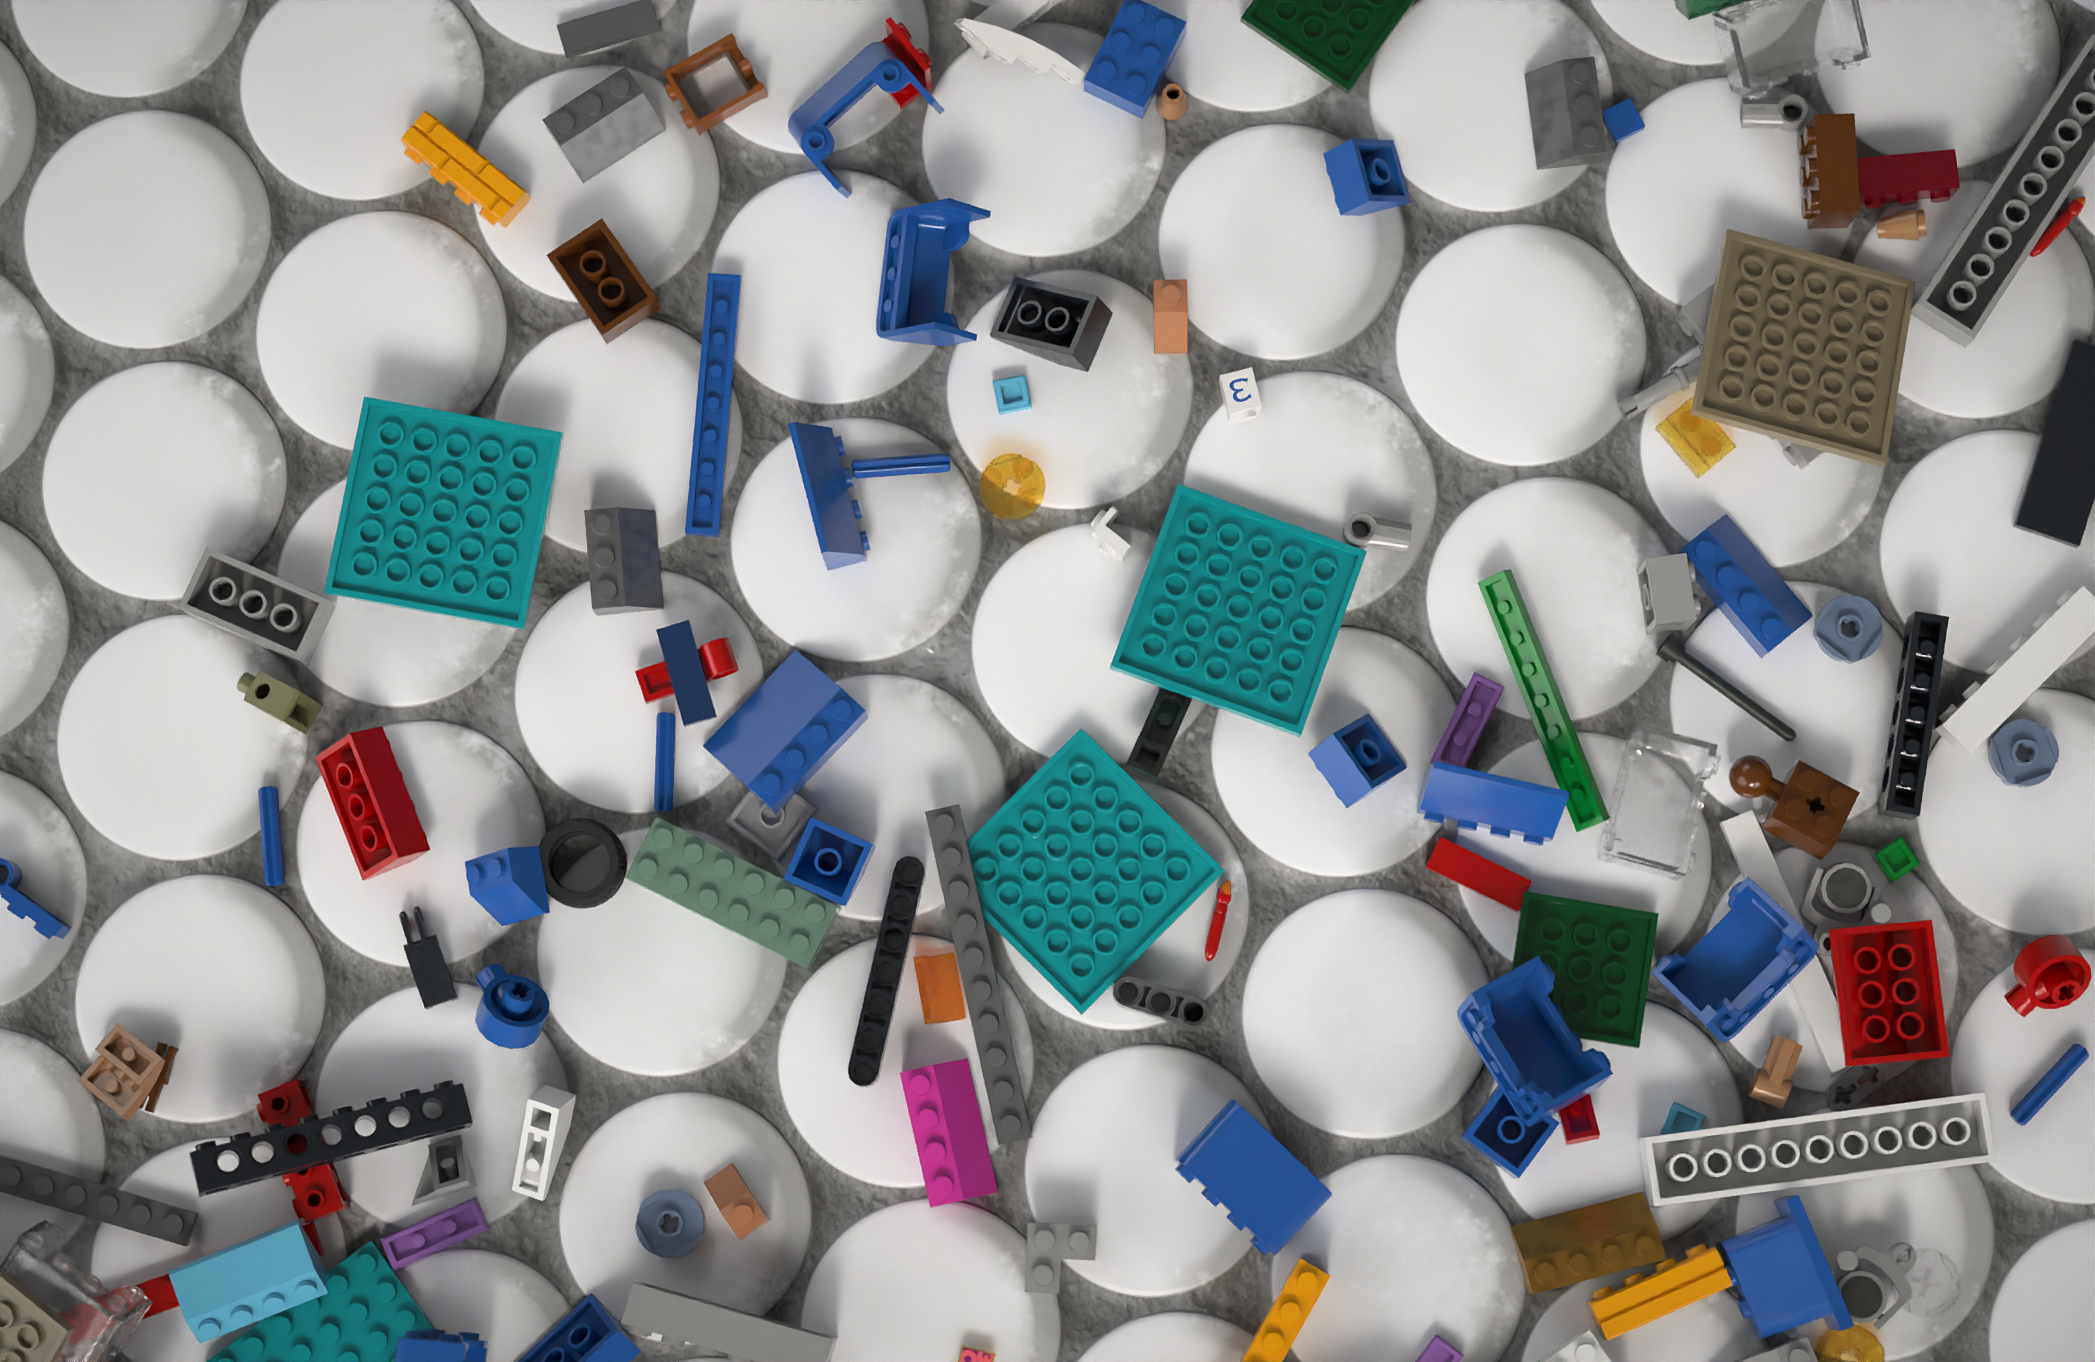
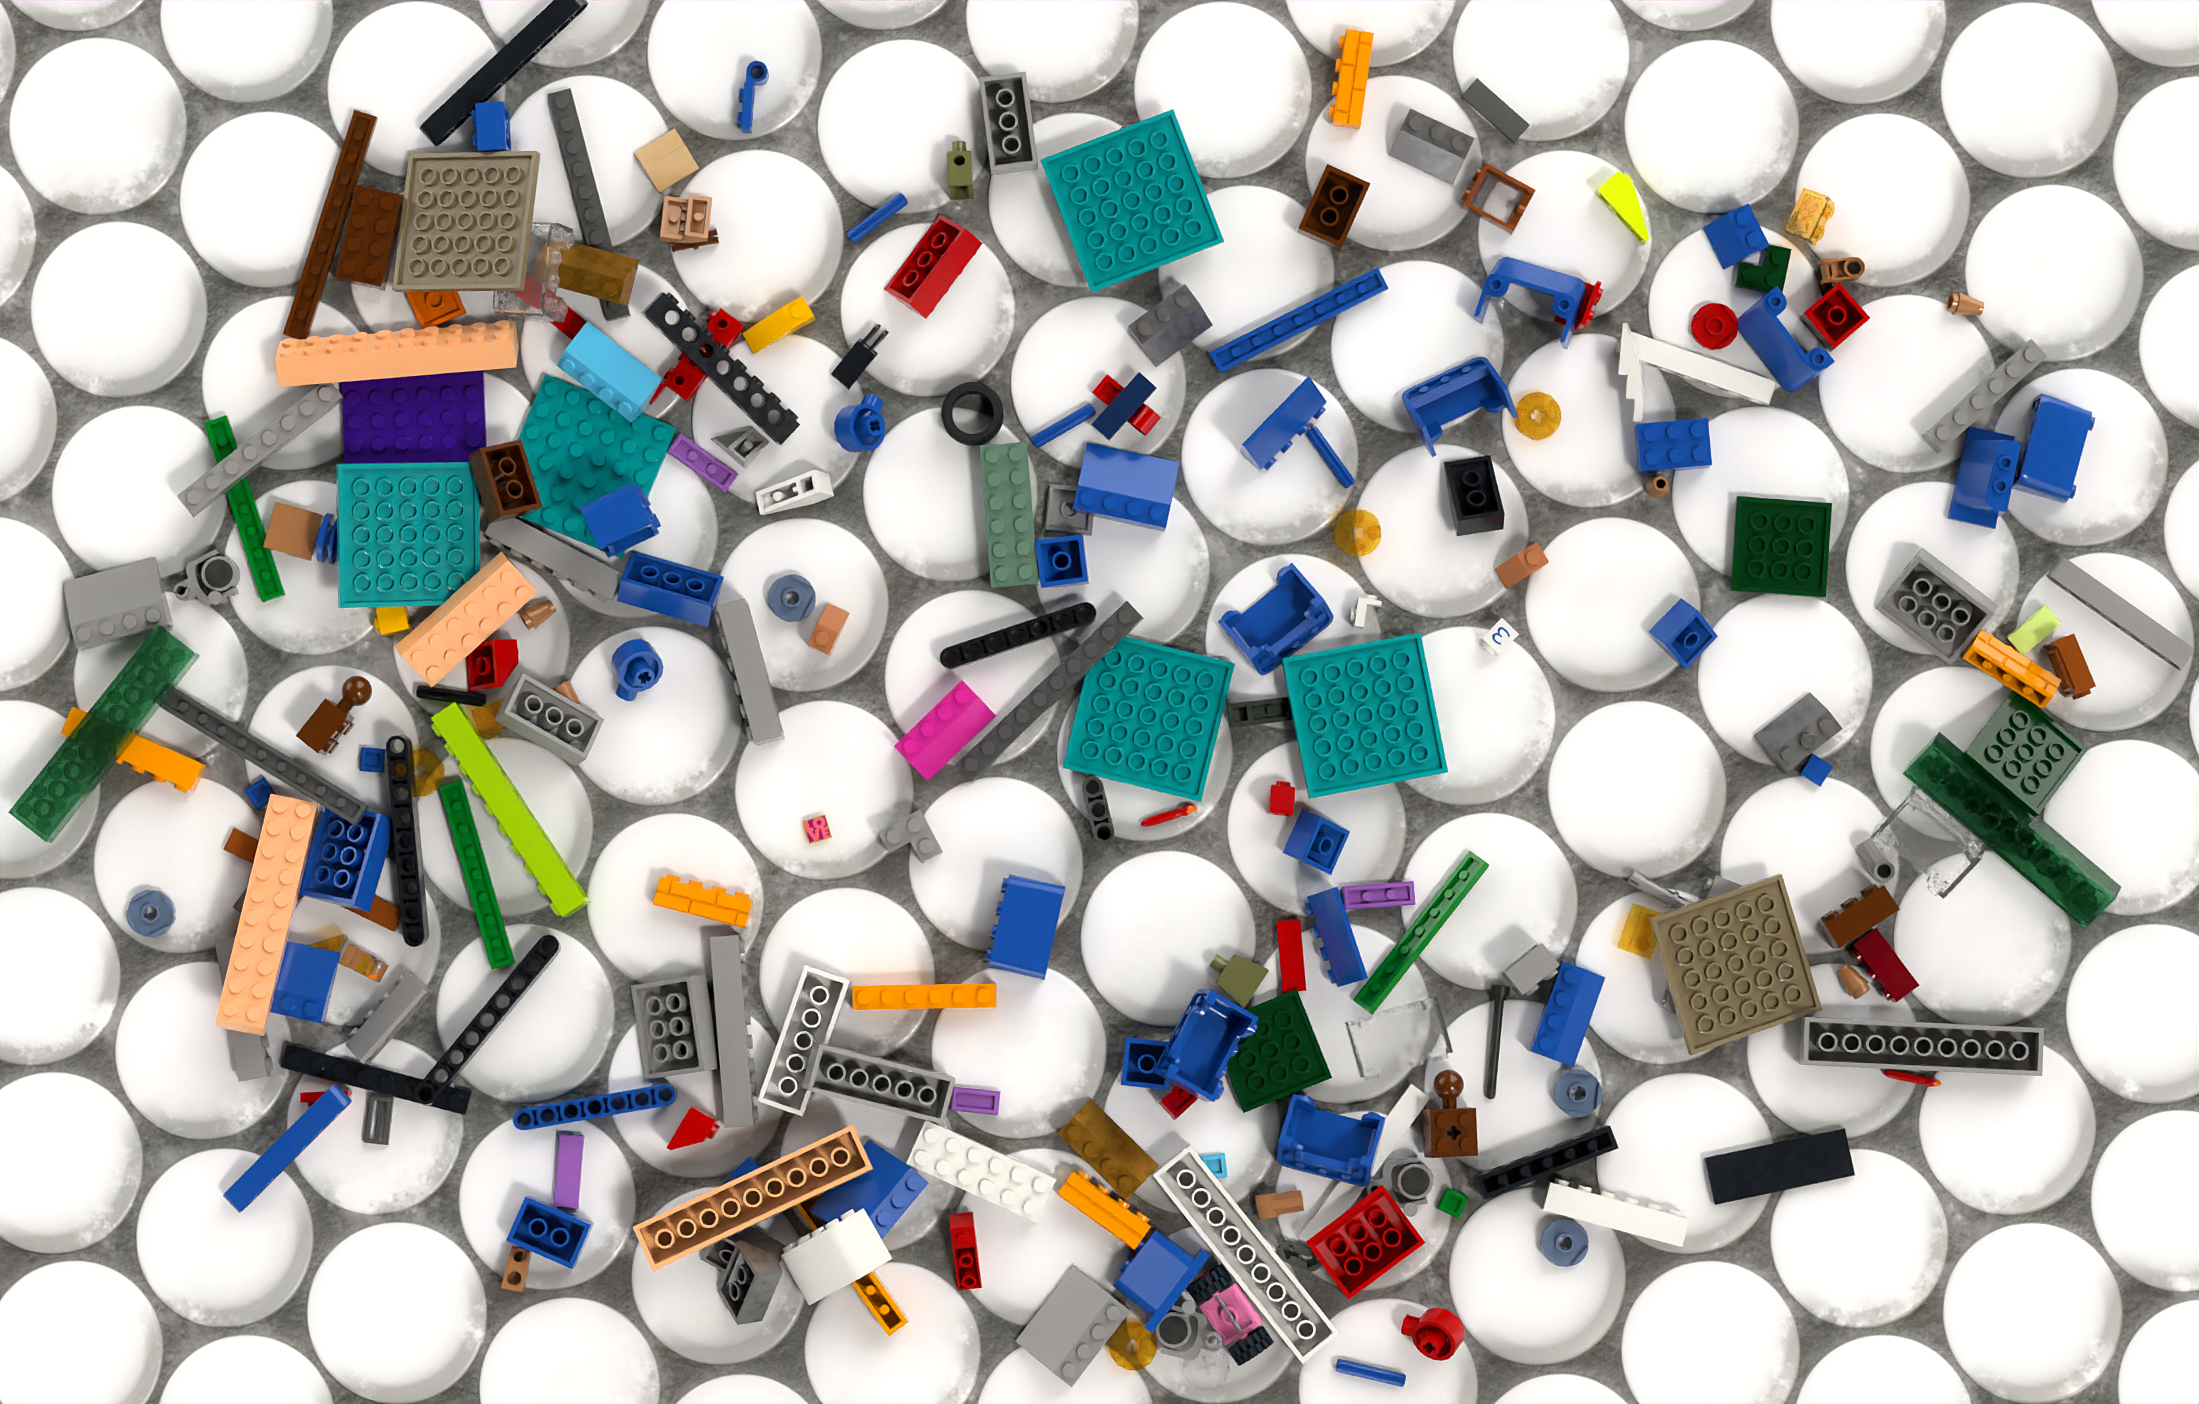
camera: 55 degrees right, 5 degrees up
blue slope [465,846,550,926] -> none
clear orange panel [913,952,966,1026] -> none
medium azure tile [993,374,1032,415] -> none
light grey piece [1343,512,1412,554] -> none
none -> pearl gold slope [532,236,640,306]
none -> tan slope [635,128,699,193]
none -> yellow slope [742,296,816,354]
none -> plate [1186,1264,1274,1366]
none -> olive torso [1209,954,1269,1008]
none -> blue windscreen [1218,563,1334,675]
none -> red slope [1268,781,1295,816]
none -> clear yellow plate [1513,392,1561,440]

